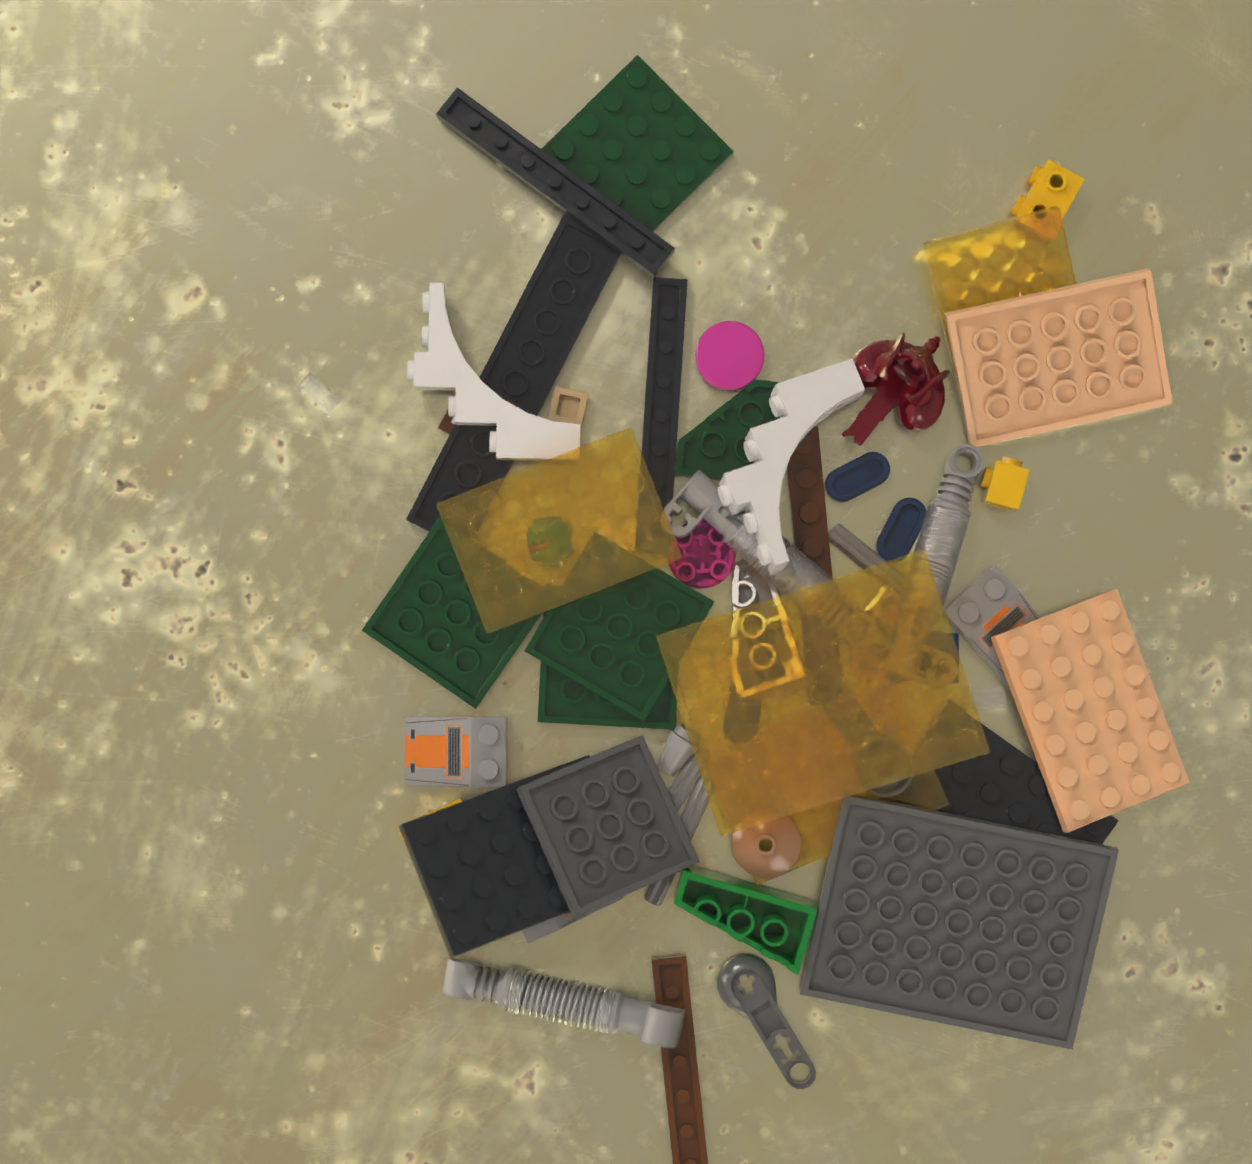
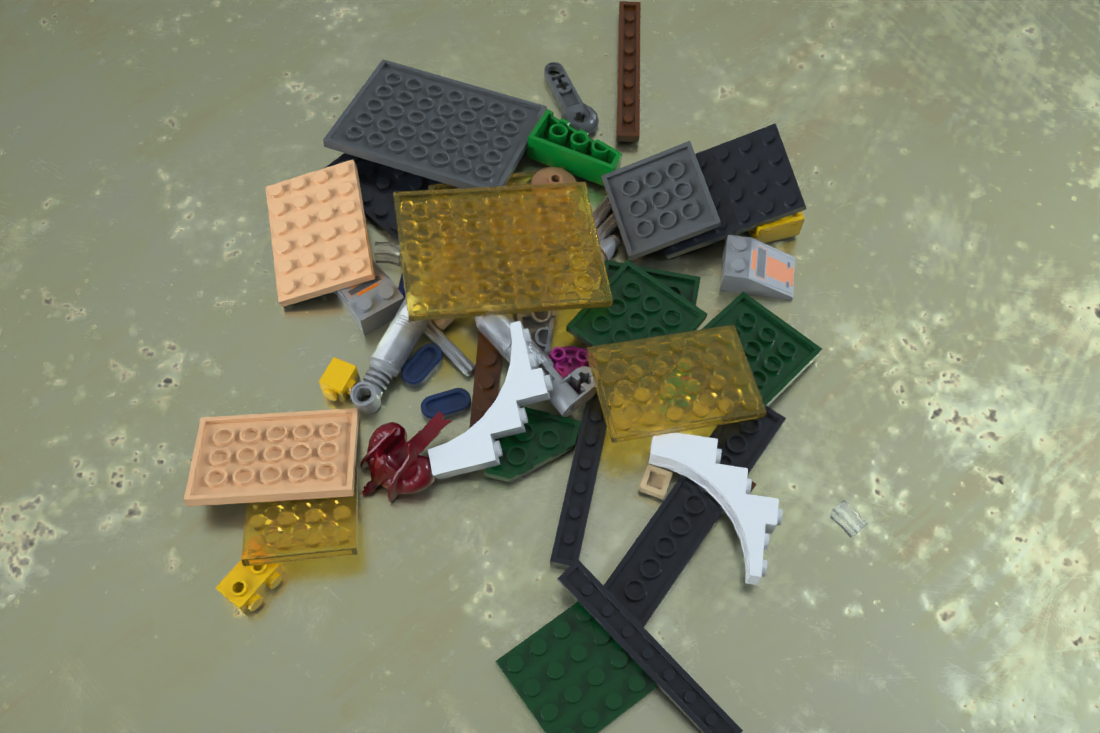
camera: 170 degrees left, 25 degrees down
light grey piece [441,958,685,1048] -> none
dark pink tile [695,321,764,391] -> none

